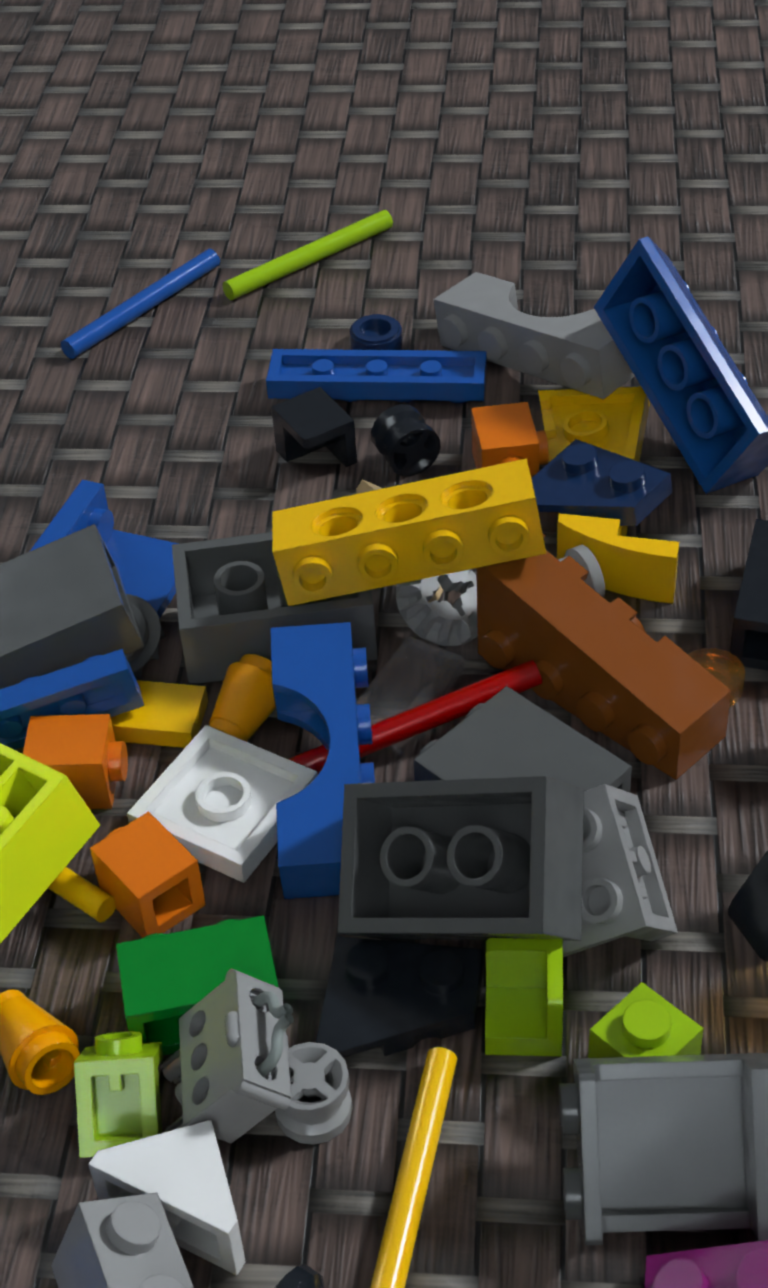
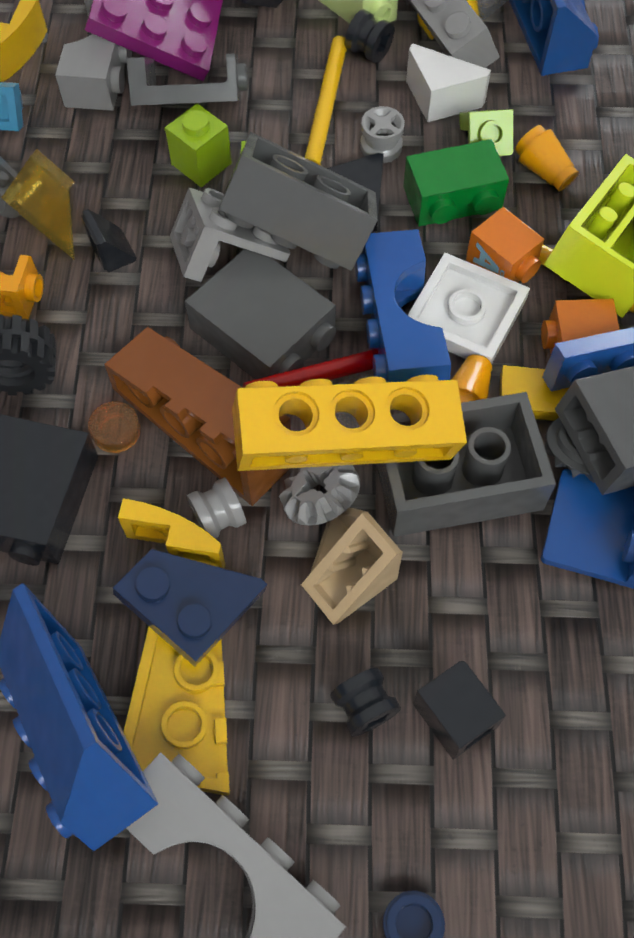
camera: 175 degrees right, 20 degrees up
light grey piece [162,969,294,1144] -> none
blue plate [266,349,487,403] -> none
orange brick [471,402,549,478] -> none

